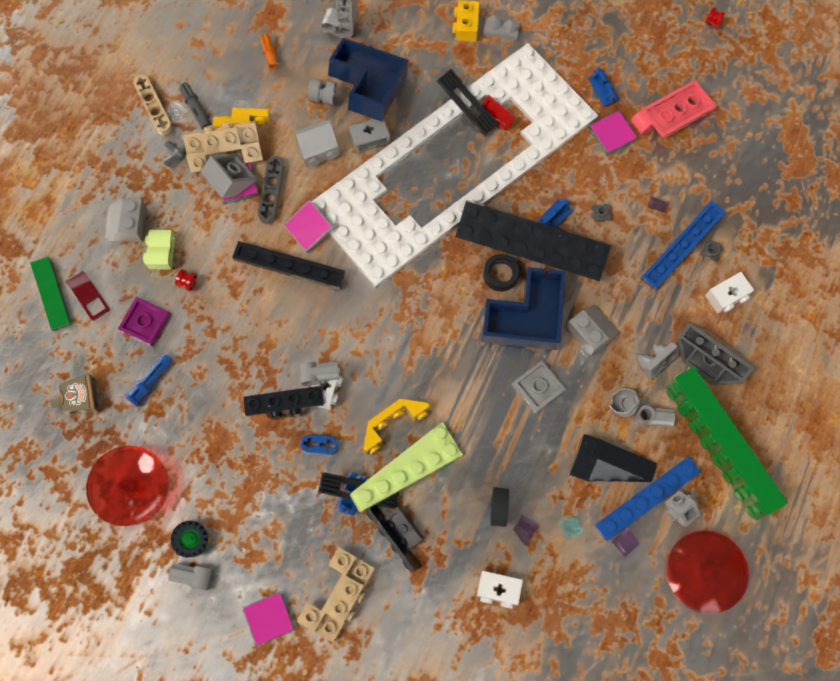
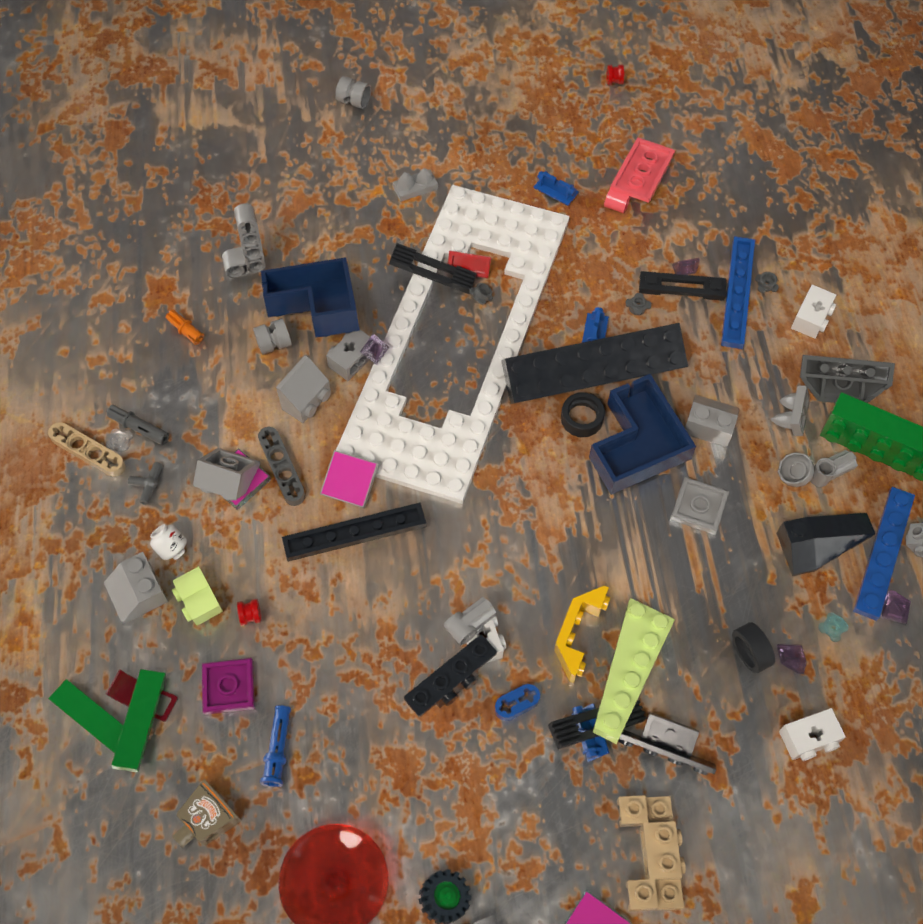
camera: 30 degrees left, 10 degrees down
tan bracket [182,120,263,173] -> none
yellow plate [213,108,270,128] -> none
yellow brick [452,0,479,42] -> none
dark pink tile [588,110,638,156] -> none
none -> green tile [111,669,166,773]
none -> white head [150,524,187,560]
none -> clear purple slope [360,334,389,365]
none -> dark grey plate [469,283,493,305]
none -> black container [639,271,726,301]

